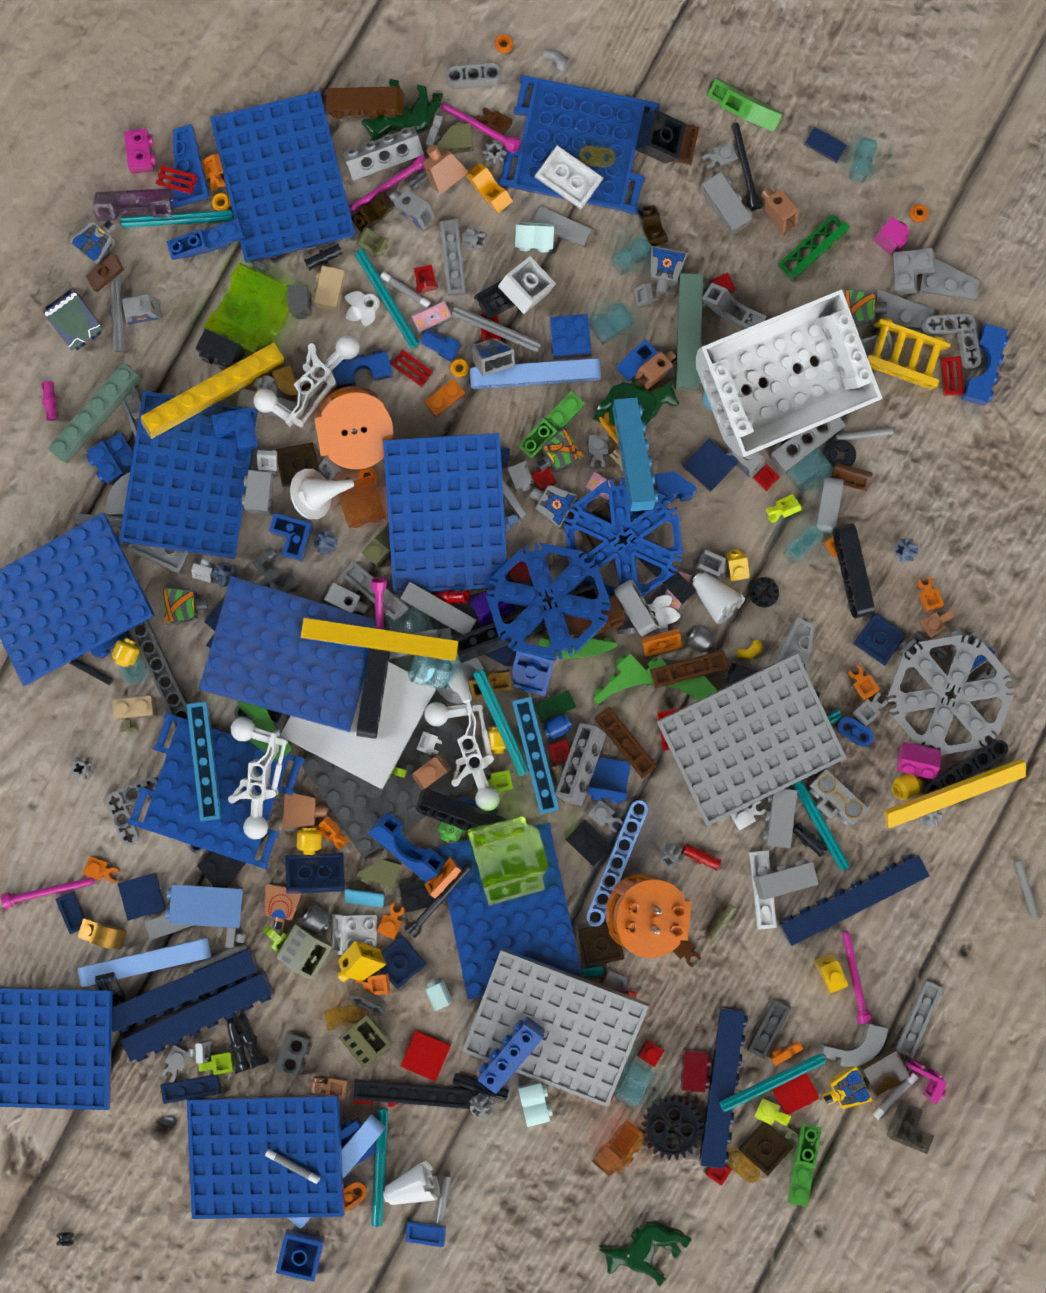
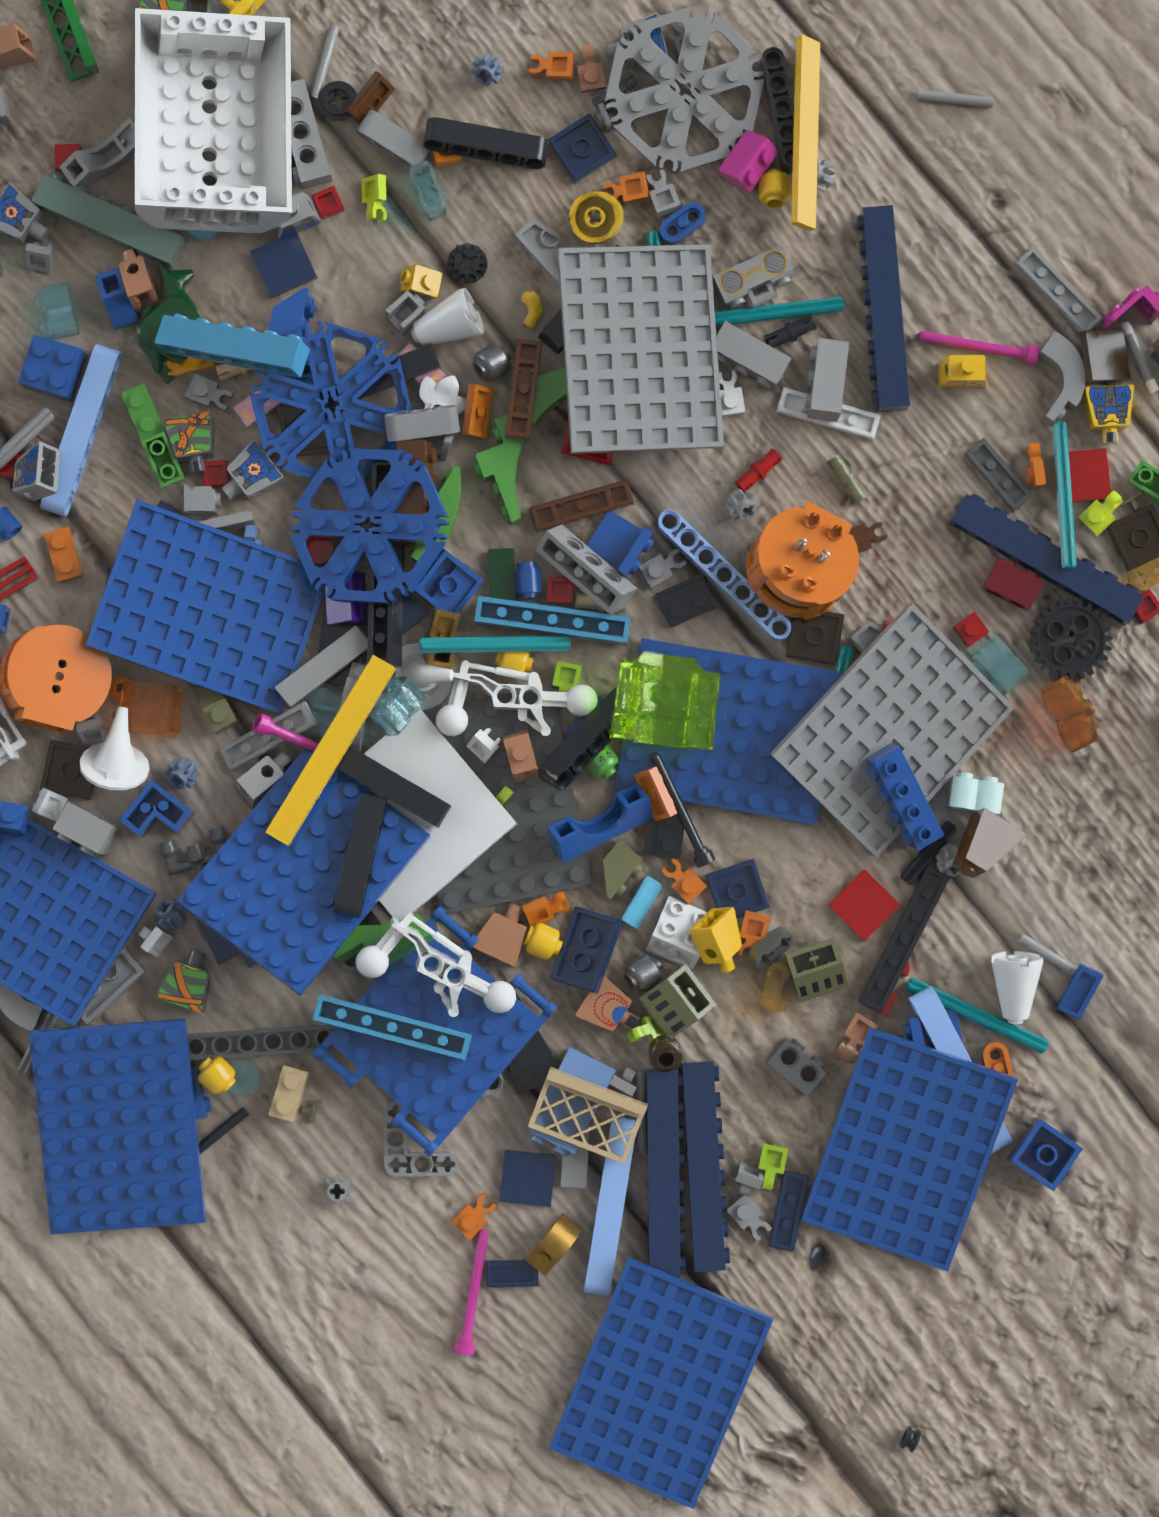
camera: 70 degrees left, 0 degrees up
black tile [95,972,125,1004] -> none
black piece [227,1014,270,1074] -> none
light grey bar [265,1149,320,1184] -> none
light aqua brick [425,977,453,1011] -> none
red pin [431,590,469,605] -> none
light orange plate [450,358,469,378] -> none
clear light blue brick [786,447,832,490] -> none
none -> black beam [333,793,388,918]
none -> tan fence [528,1067,648,1164]
none -> yellow brick [569,191,624,243]
none -> dark brown head [648,1035,683,1072]
none -> slope [952,807,1026,878]

